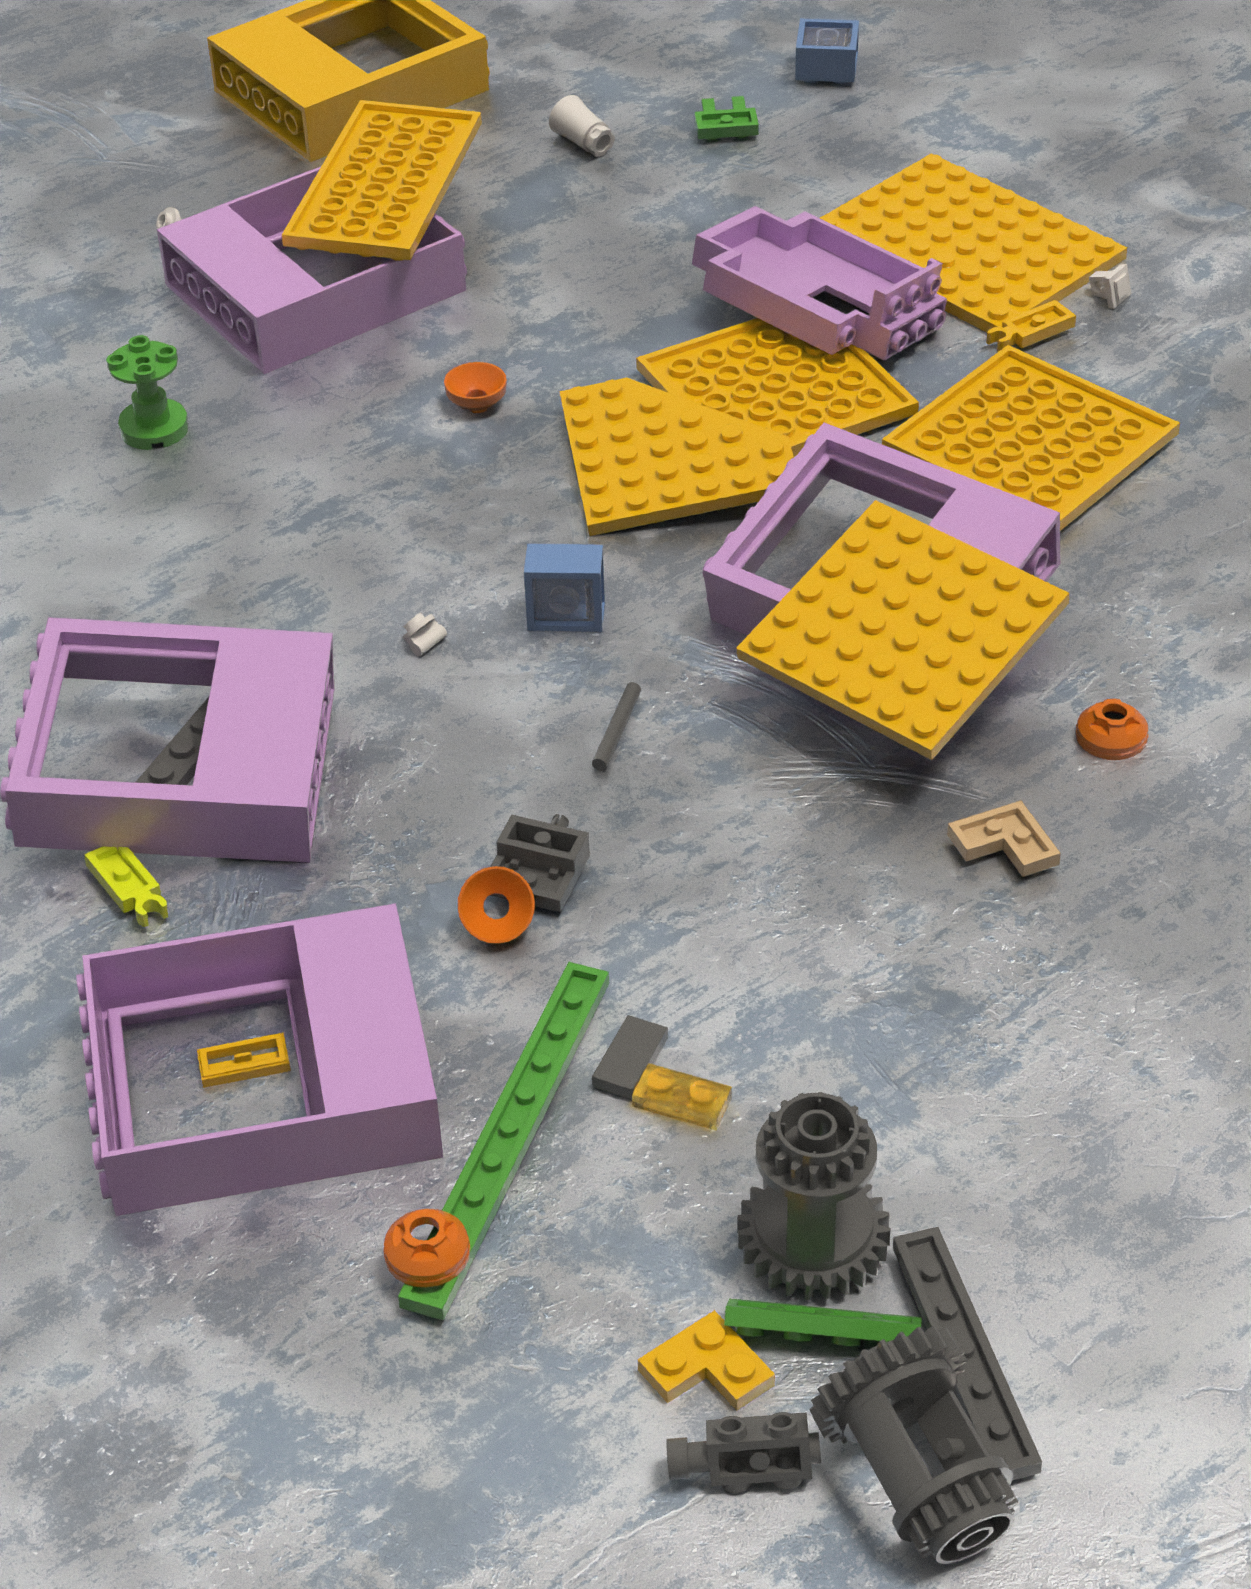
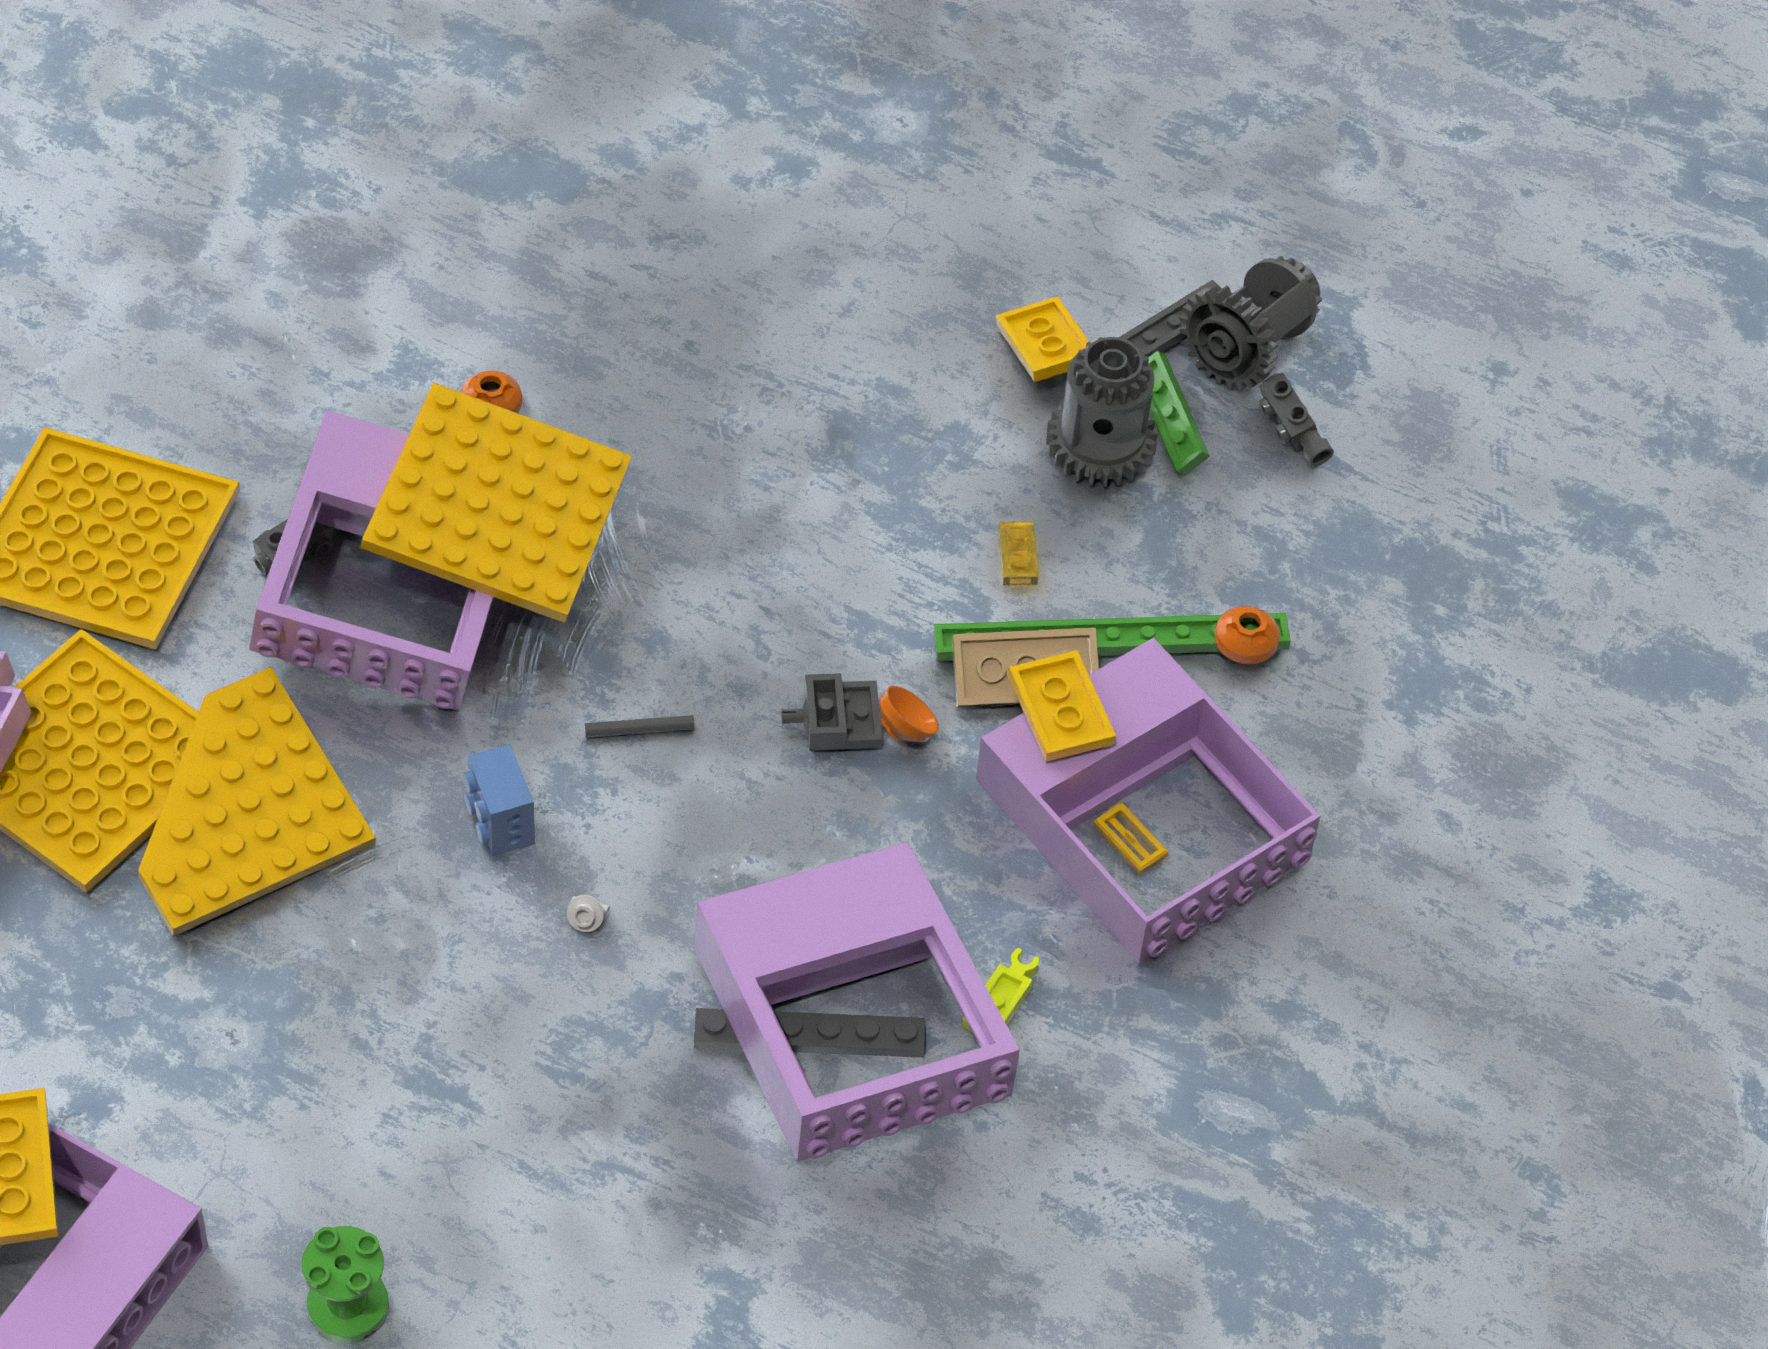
camera: 120 degrees left, 10 degrees up
orange piece [444,362,507,413] -> none
dark grey tile [592,1015,668,1100] -> none
yellow plate [638,1310,775,1411] -> none
tan plate [947,800,1061,877] -> none
none -> tan plate [952,628,1099,708]
none -> yellow plate [996,296,1089,382]
none -> yellow plate [1008,650,1116,762]

